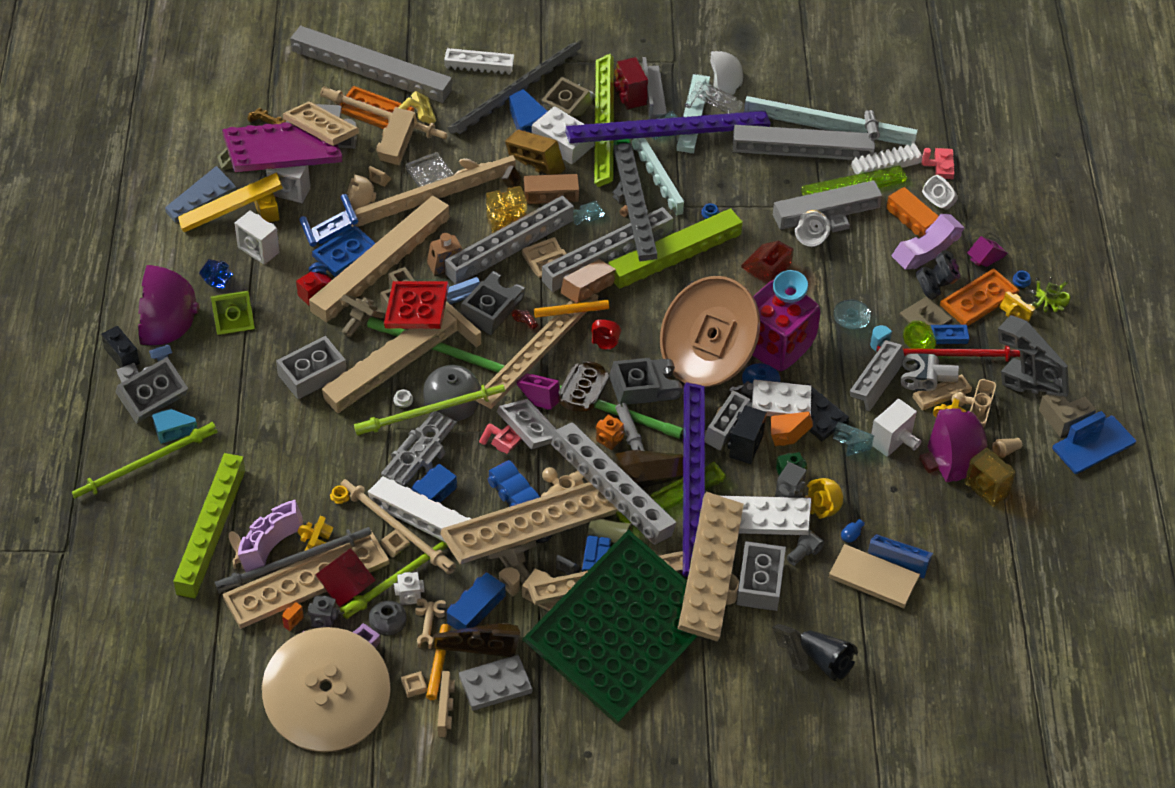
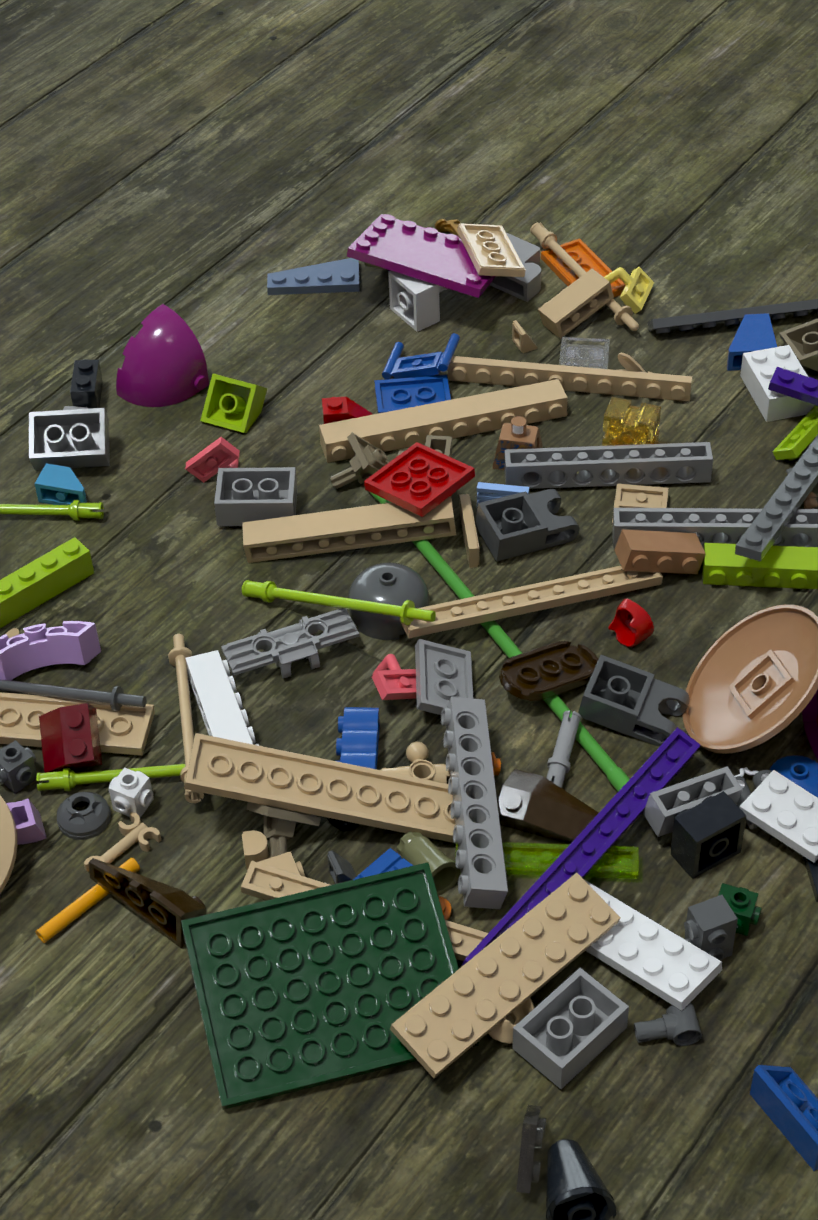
camera: 40 degrees right, 5 degrees down
medium blue plate [149,345,172,361] -> none
yellow tile [178,172,283,233] -> none
clear blue brick [199,259,233,288] -> none
white brick [235,211,279,265] -> none
yellow brick [254,193,279,223] -> none
light grey brick [290,26,452,103] -> none
yellow hips [297,515,333,550] -> none
blue plate [309,262,327,275] -> none
yellow plate [330,485,350,504] -> none
tan cylinder [347,175,376,210] -> none
tan brick [381,529,410,557] -> none
white plate [394,390,413,408] -> none
tan tile [401,671,427,698] -> none
blue brick [412,464,457,503] -> none
tan tile [437,671,455,737] -> none
white gear [444,48,514,75] -> none
blue brick [447,572,505,630] -> none
light grey plate [459,655,532,711] -> none
dark brown plate [502,166,522,191] -> none
pearl gold wedge [505,130,565,175] -> none
clear red arm [512,309,538,330] -> none
magenta slope [517,373,560,409] -> none
medium nougat brick [524,174,579,204] -> none
light orange piece [534,300,609,318] -> none
clear light blue plate [573,201,604,224] -> none
orange brick [596,415,624,450] -> none
orange slope [771,411,813,446] -> none
yellow cylinder [805,478,843,519] -> none
tan tile [829,544,920,608] -> none
blue cylinder [841,519,865,543] -> none
none -> coral plate [185,437,240,483]

